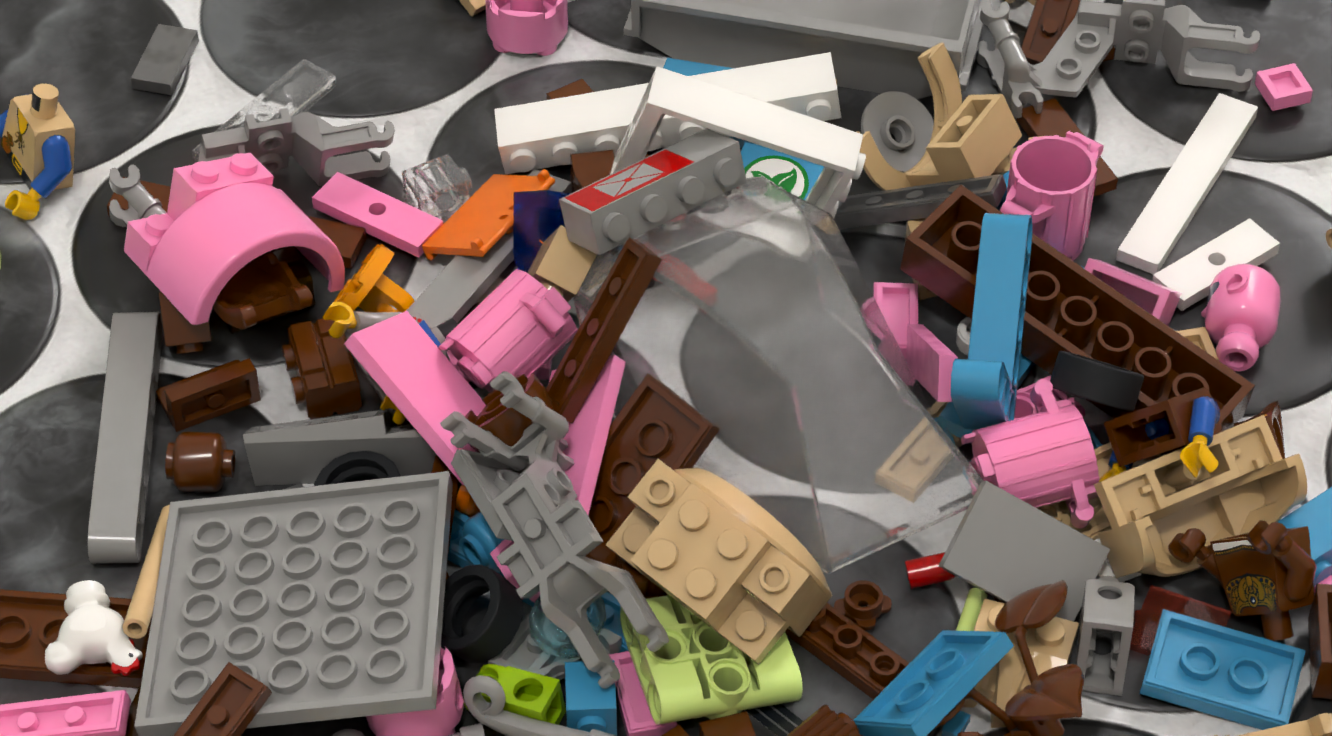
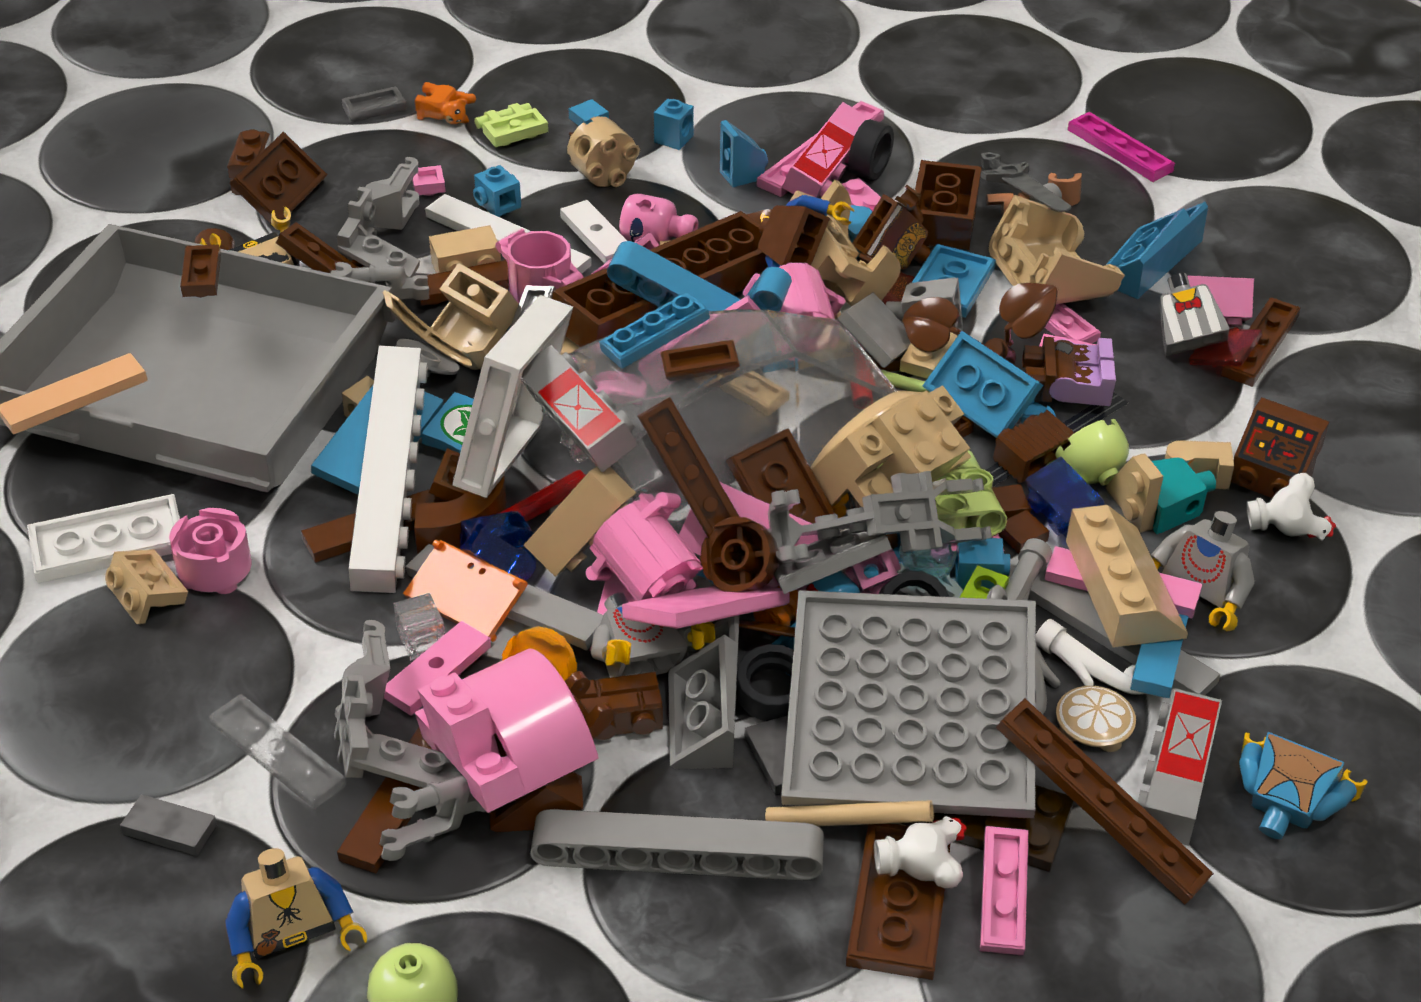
camera: 85 degrees left, 5 degrees down
reddish brown panel [156,358,261,432] -> none
reddish brown head [165,431,236,493] -> none
black tyre [1050,351,1144,411] -> none
none -> tan brick [429,225,501,273]
none -> dark azure brick [473,165,521,217]
none -> dark azure tile [599,292,710,369]
none -> reddish brown tile [660,340,740,381]

